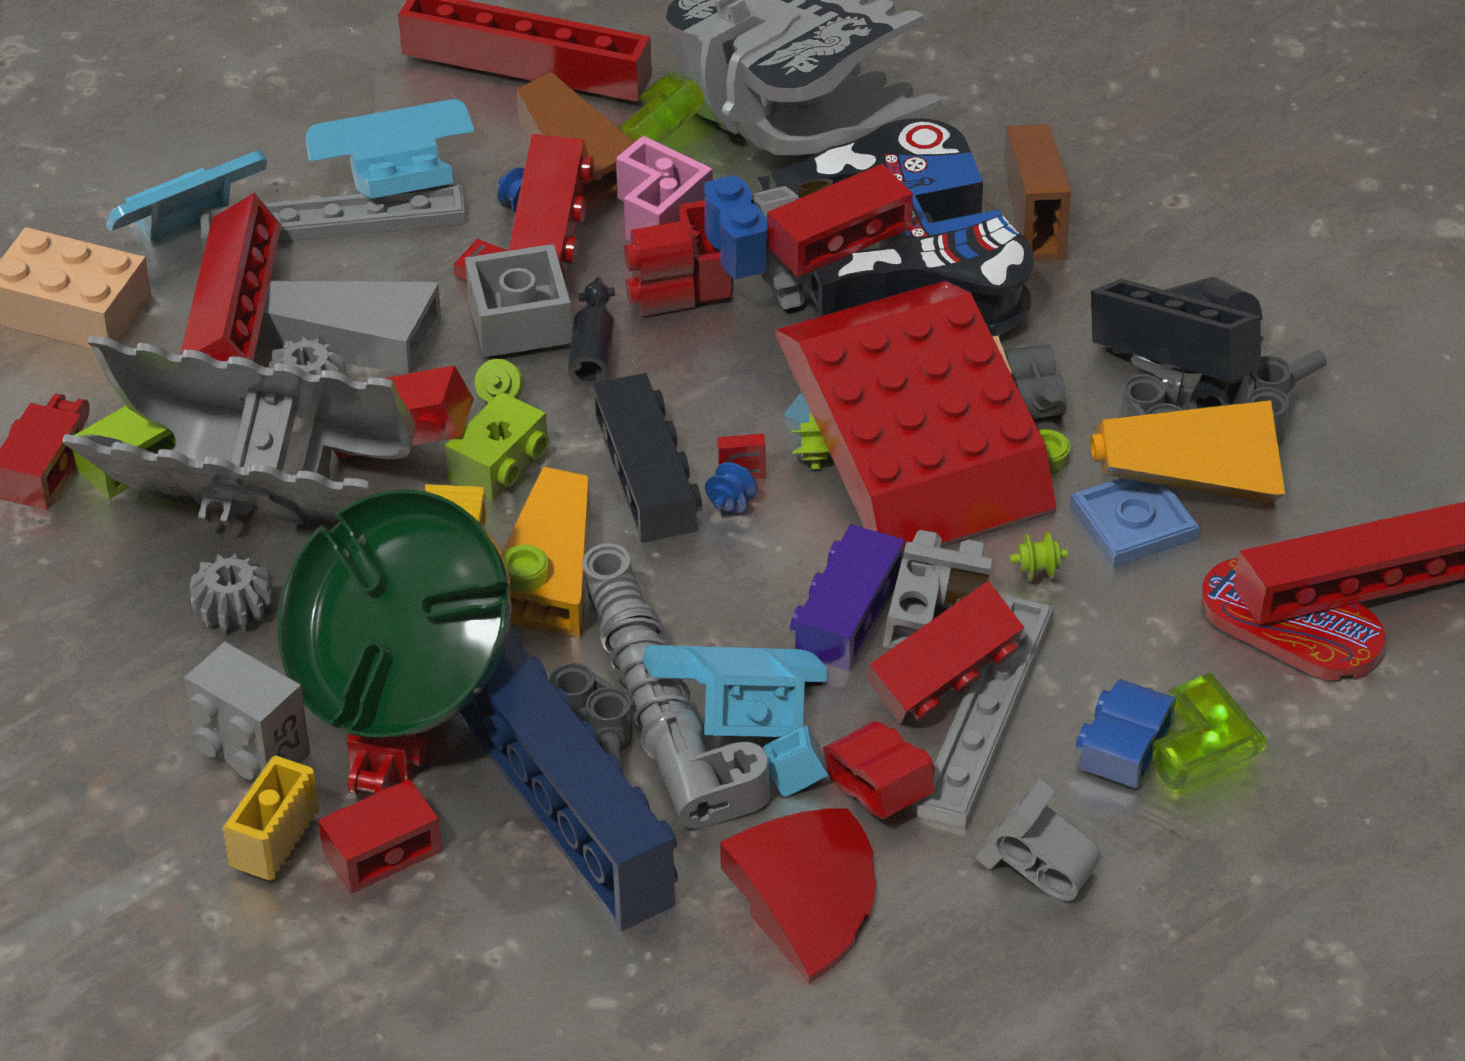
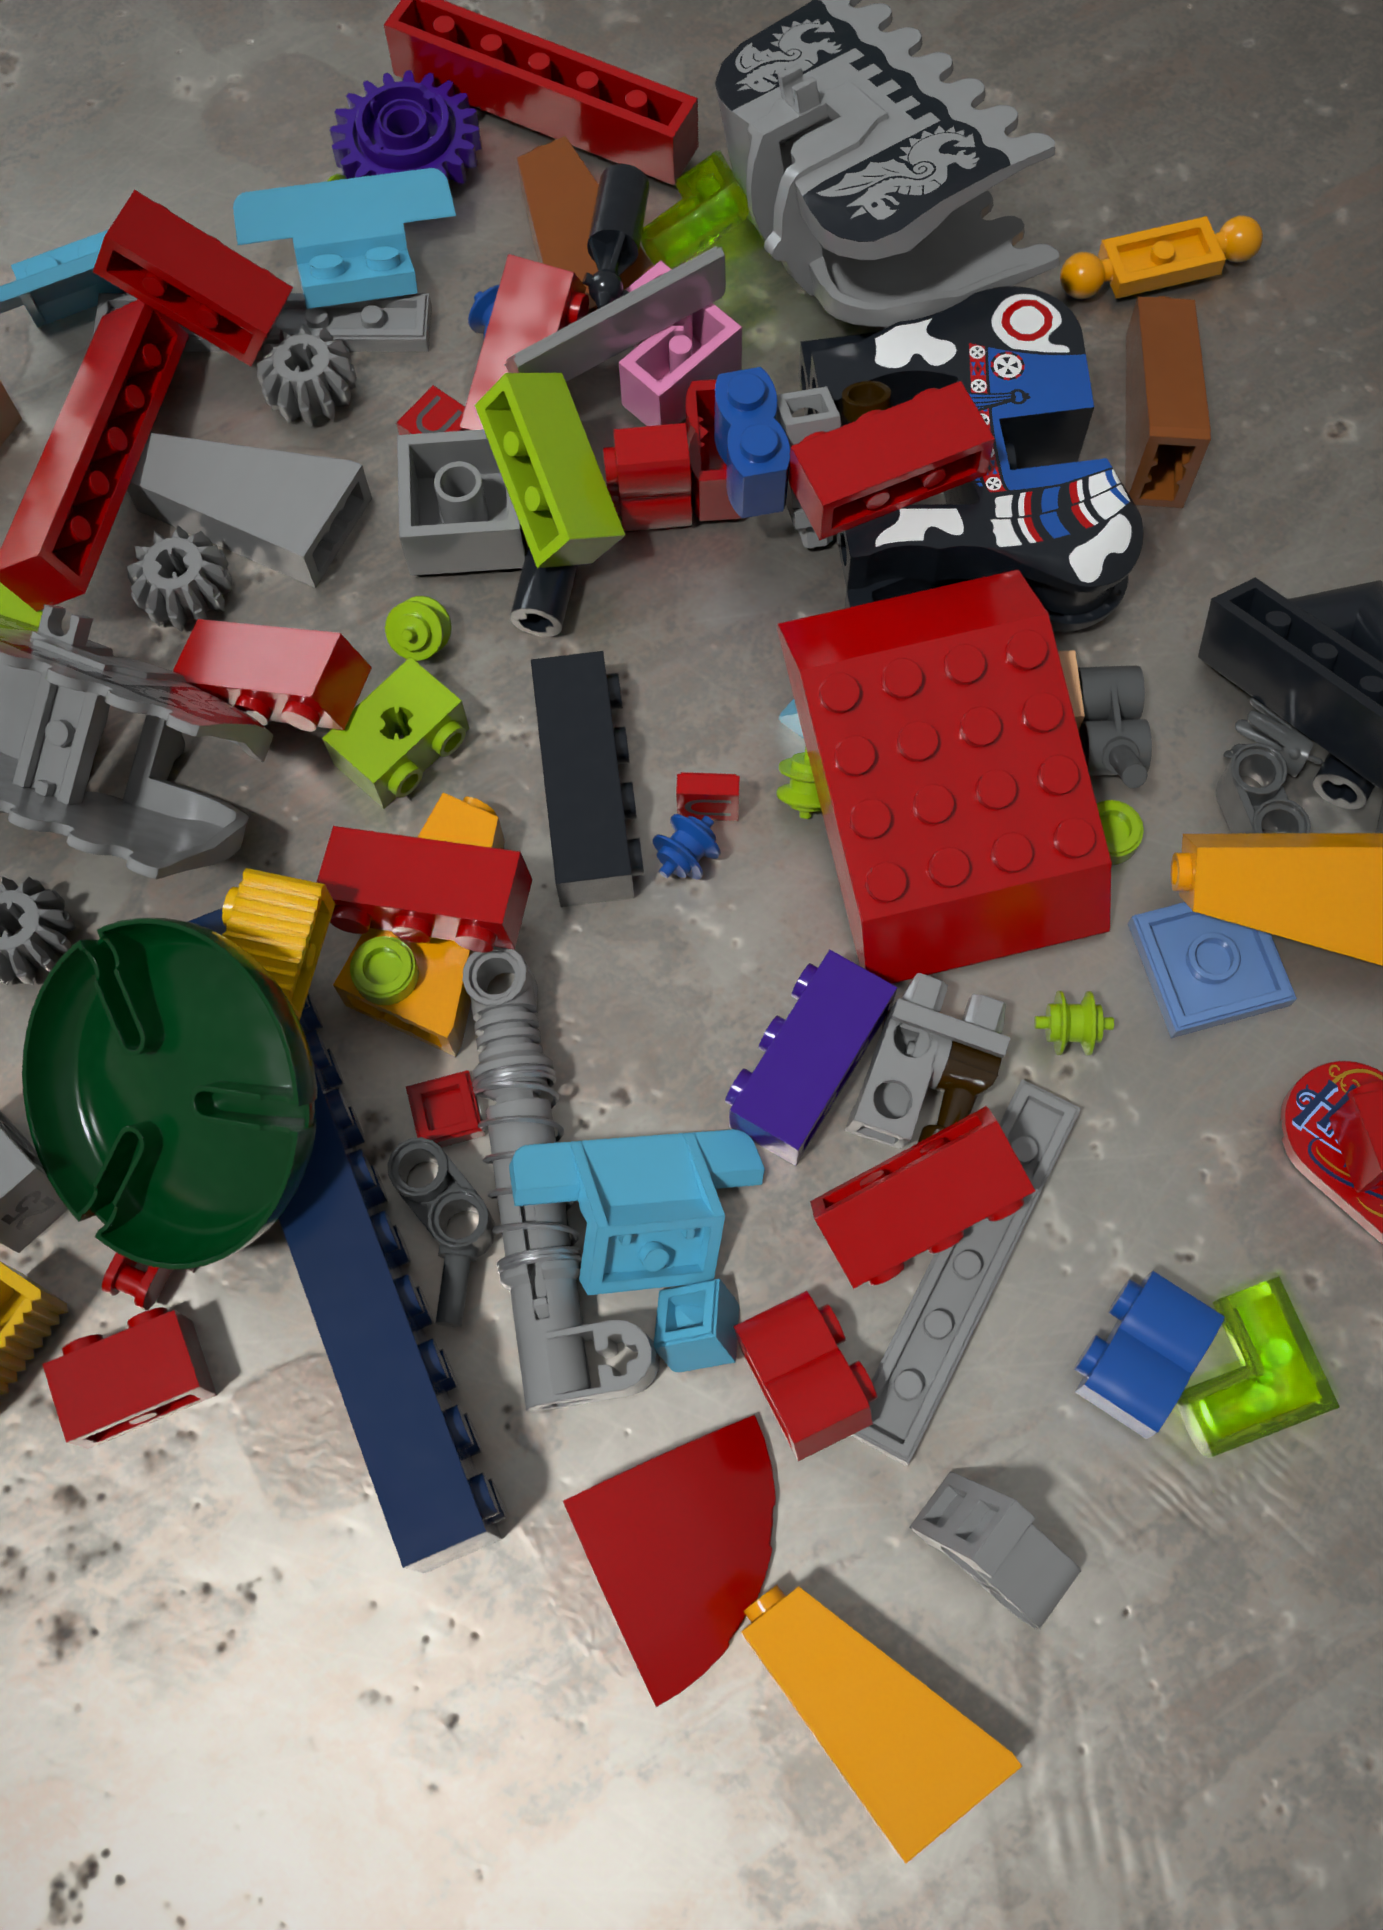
camera: 10 degrees right, 25 degrees up
none -> red brick [93,189,293,367]
none -> light grey gear [257,324,357,427]
none -> red brick [317,826,533,953]
none -> dark purple gear [330,70,482,184]
none -> red tile [406,1070,486,1148]
none -> lime brick [475,373,625,568]
none -> light grey slope [504,246,726,382]
none -> black wheel [582,164,650,309]
none -> light orange slope [740,1584,1022,1864]
none -> light orange plate [1060,216,1263,299]

